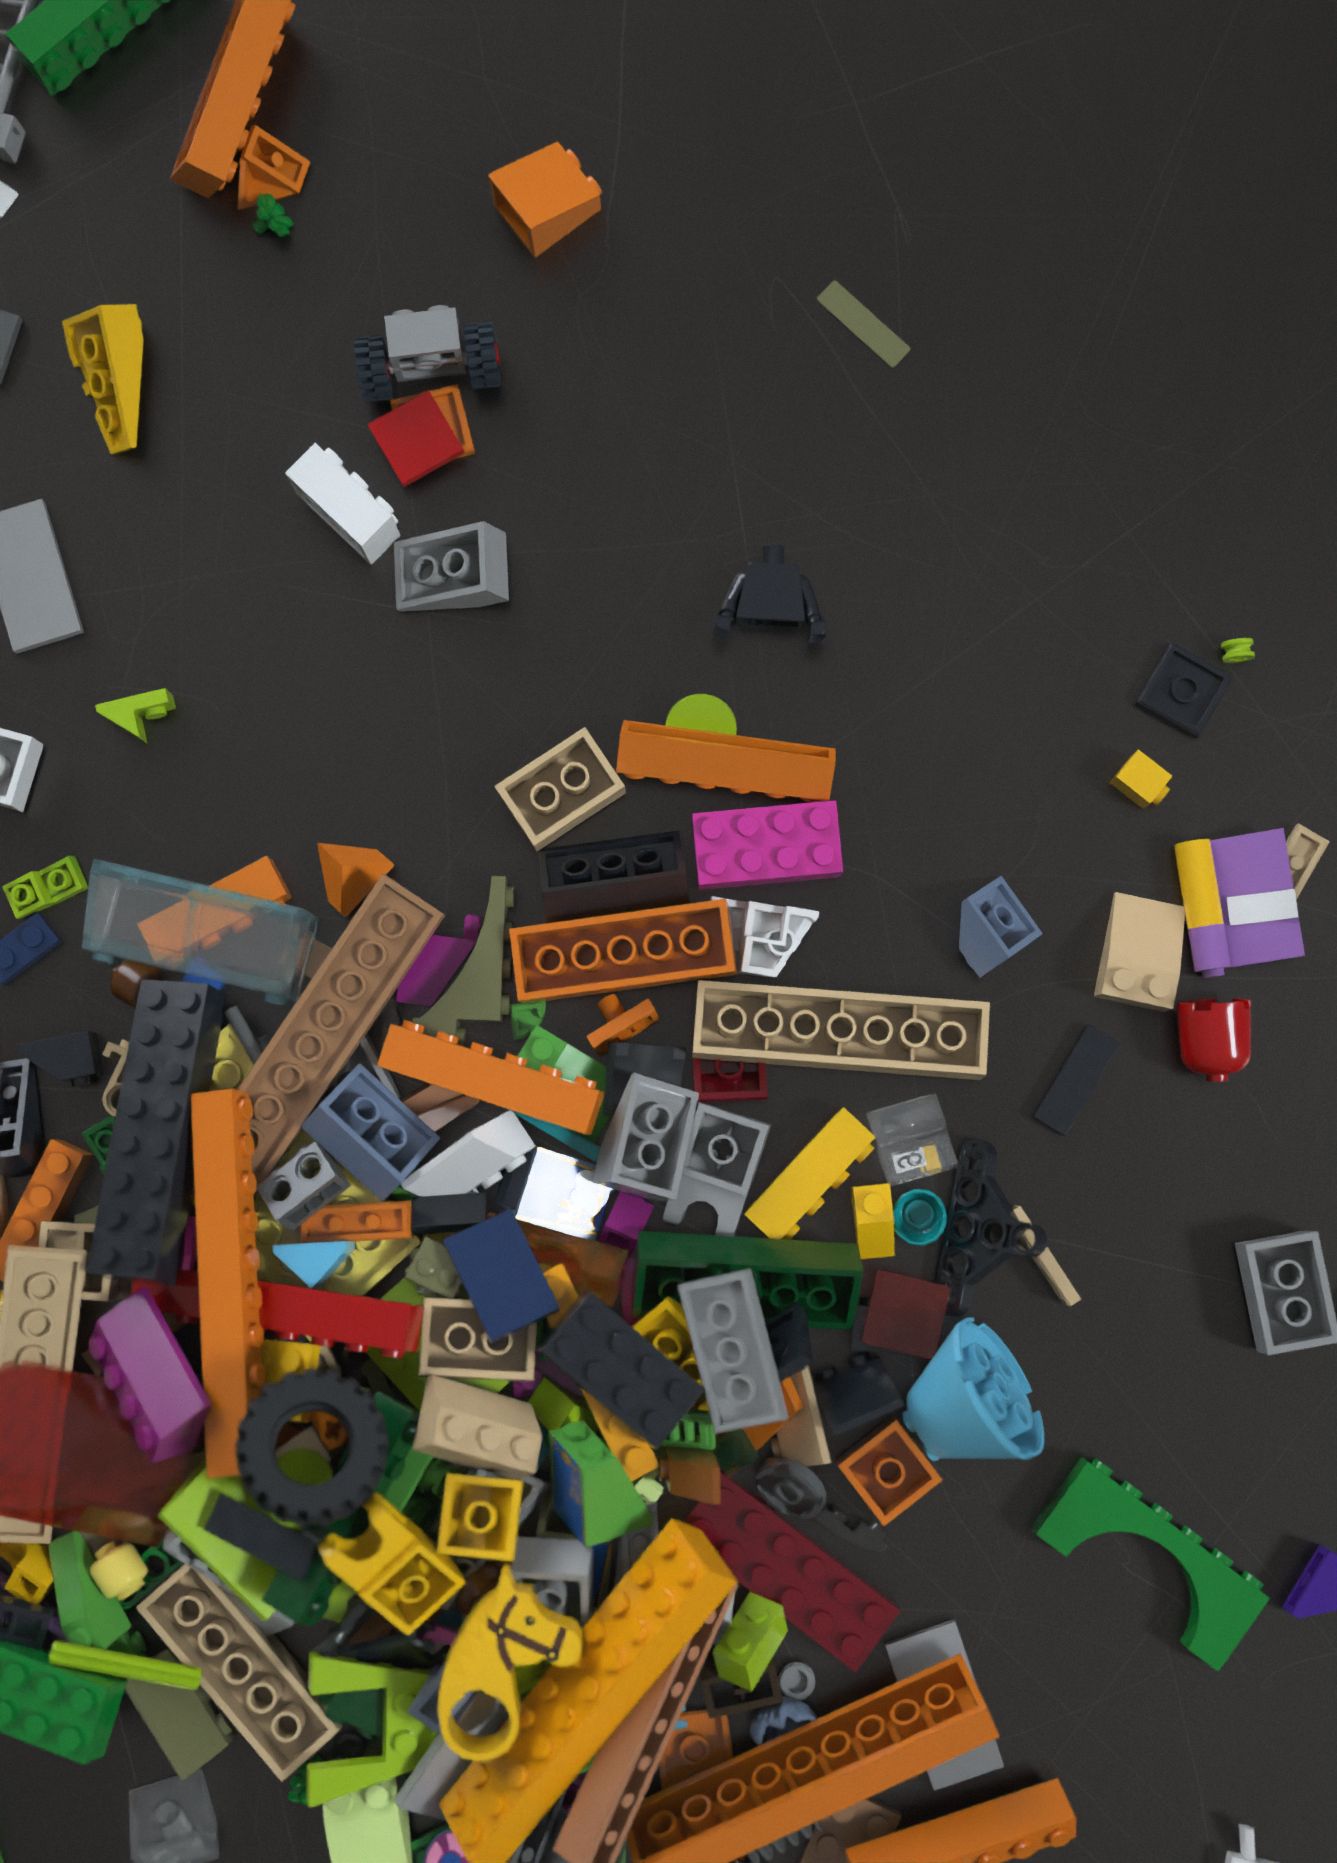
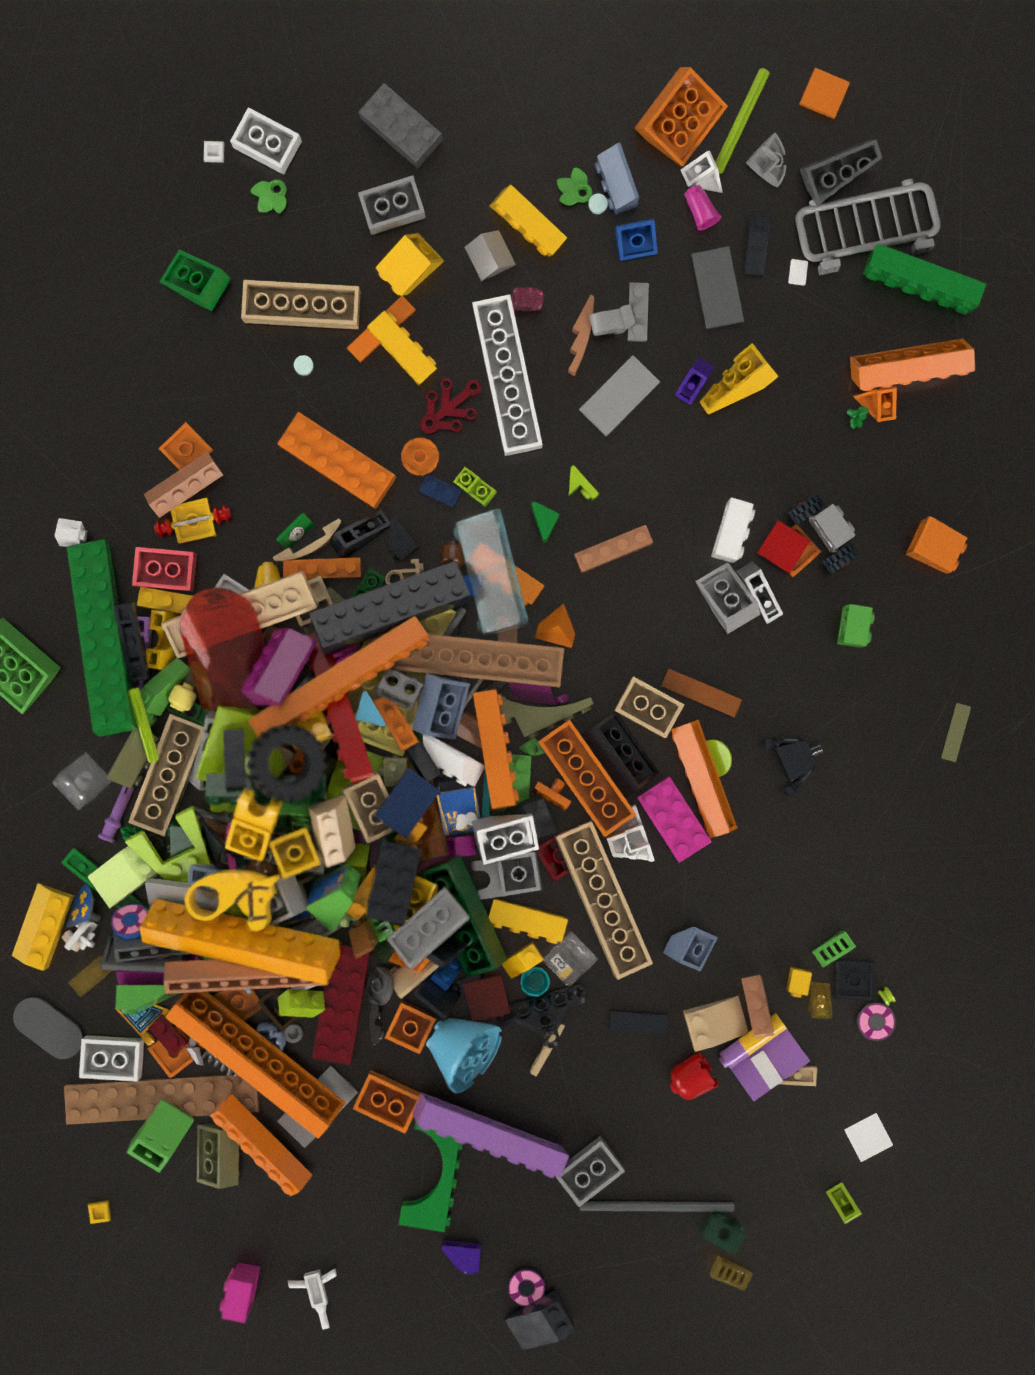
camera: 60 degrees right, 5 degrees up
none -> medium lavender pin [98,786,134,843]
none -> orange brick [353,1070,421,1133]
none -> medium lavender brick [412,1092,569,1178]
none -> blue plate [431,958,462,991]
none -> green slope [531,502,559,543]
none -> nougat brick [574,525,653,573]
none -> dark orange slope [661,669,742,718]
none -> dark purple slope [675,357,714,405]
none -> slope [736,561,783,624]
none -> nougat brick [742,975,775,1039]
none -> clear yellow slope [808,982,832,1019]
none -> bright green slope [812,930,856,967]
none -> bright green brick [837,604,875,648]
none -> tile [857,1002,896,1041]

